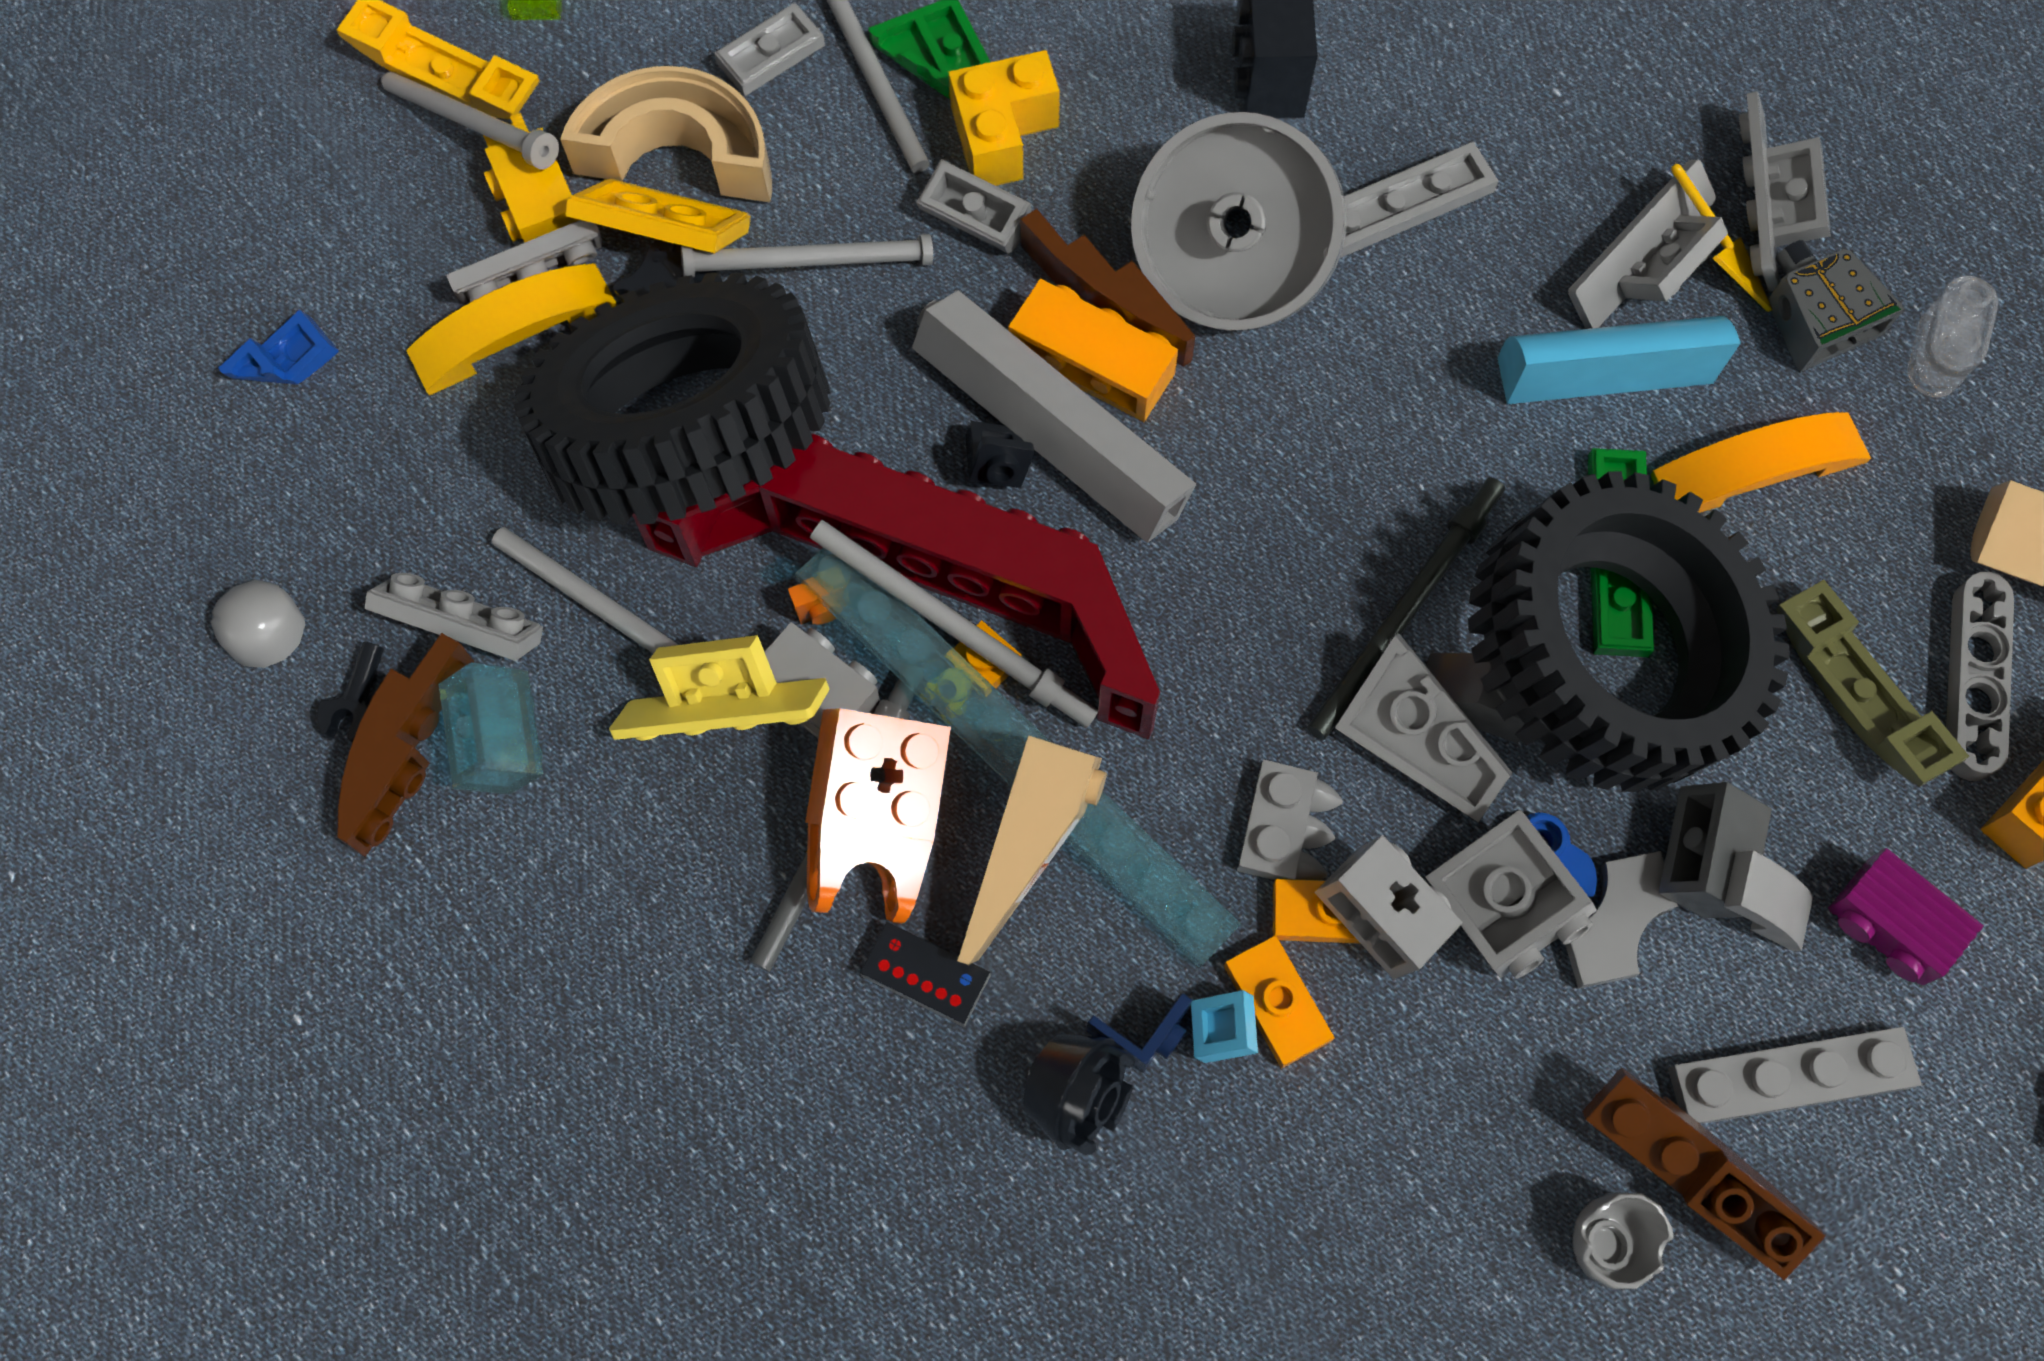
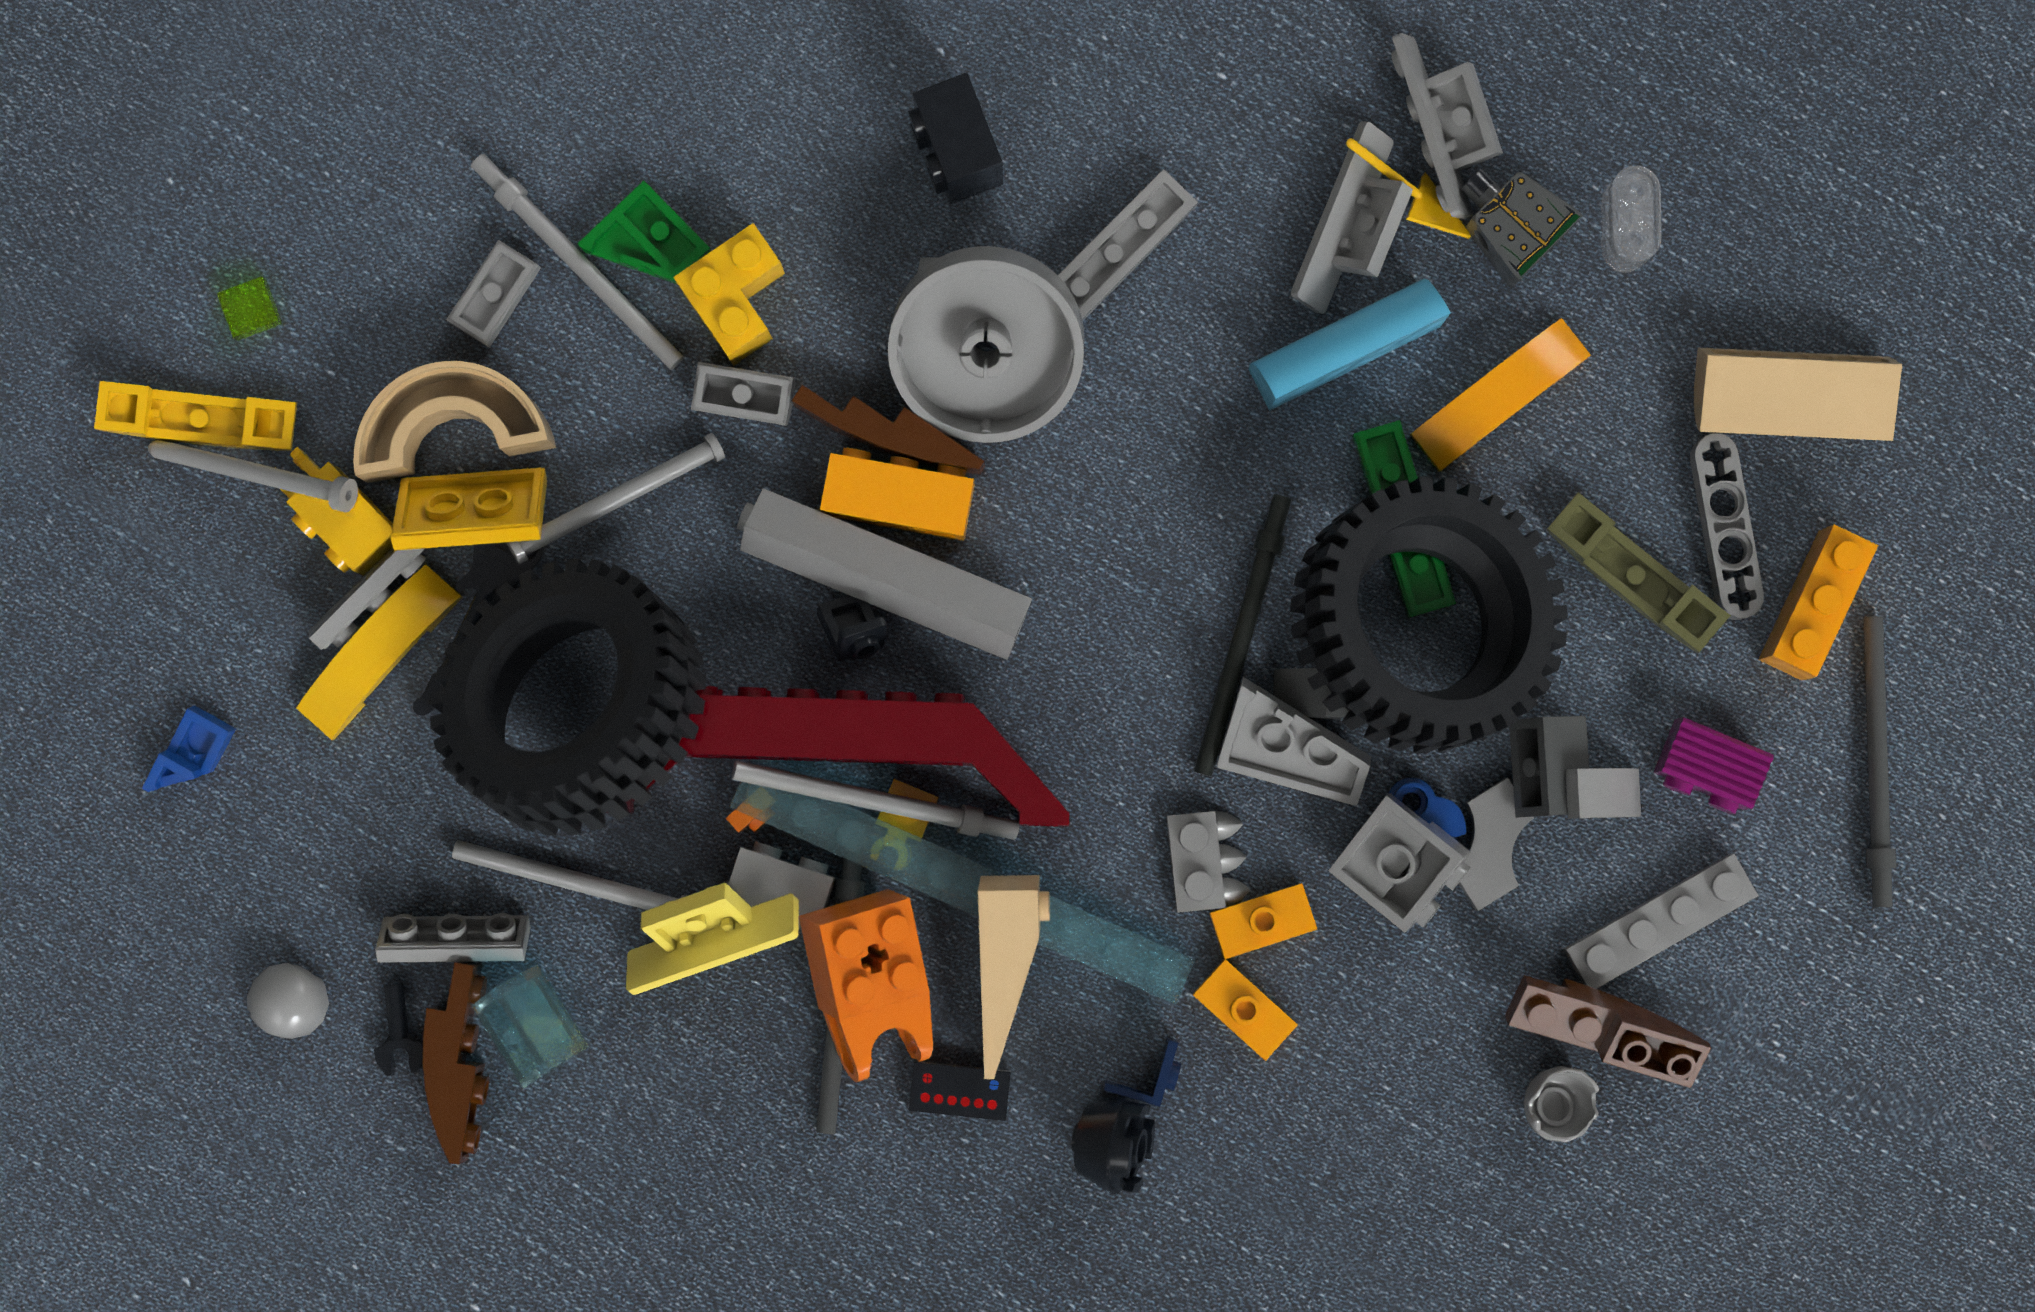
camera: 20 degrees left, 15 degrees up
medium azure plate [1191,990,1258,1063] -> none
light grey brick [1314,835,1463,979] -> none

